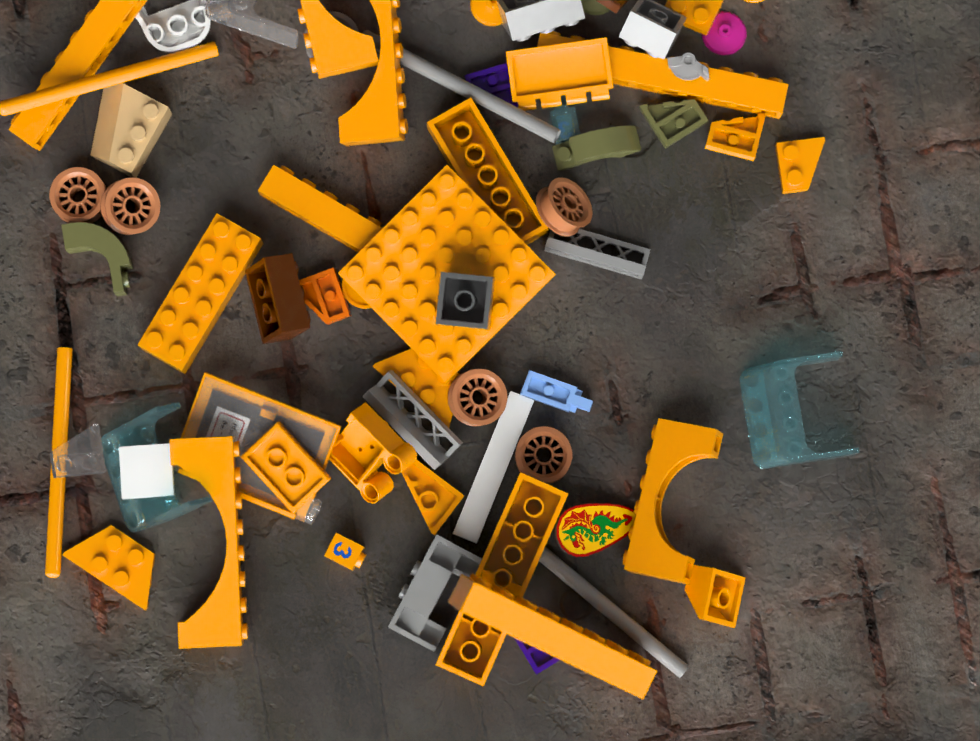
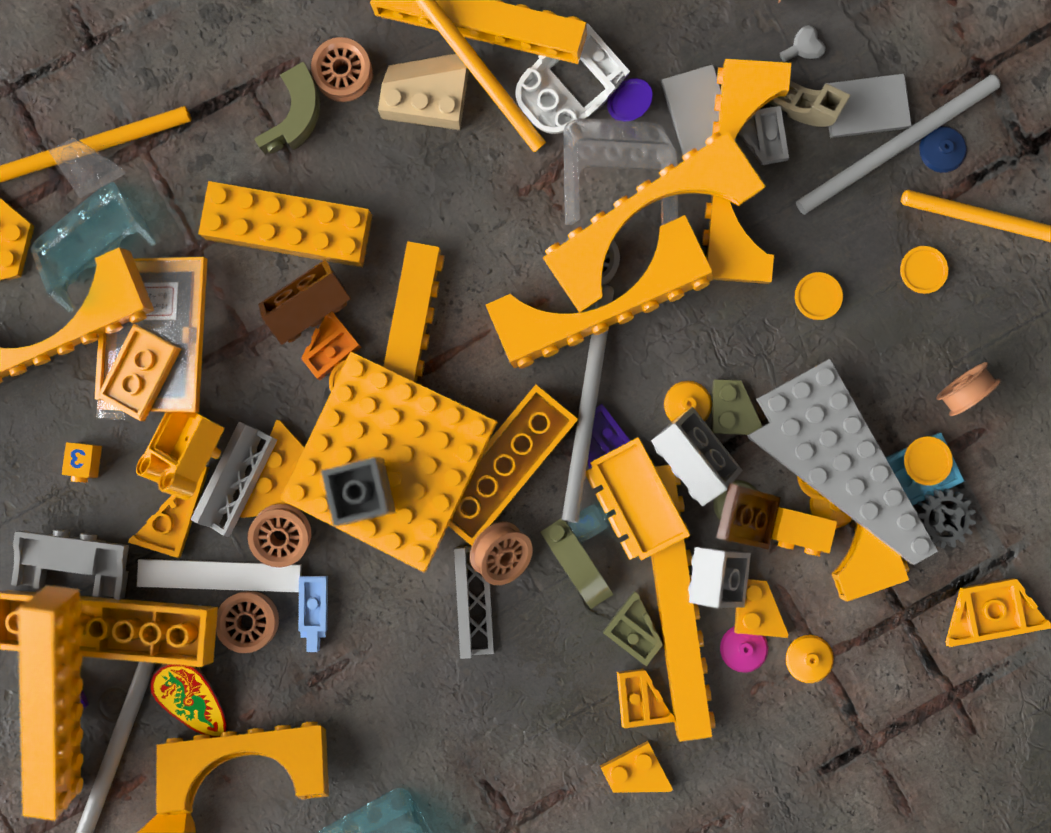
camera: 70 degrees right, 5 degrees up
nougat wheel [100,178,160,235] -> none
white tile [119,443,175,499] -> none
light grey piece [667,52,710,81] -> none

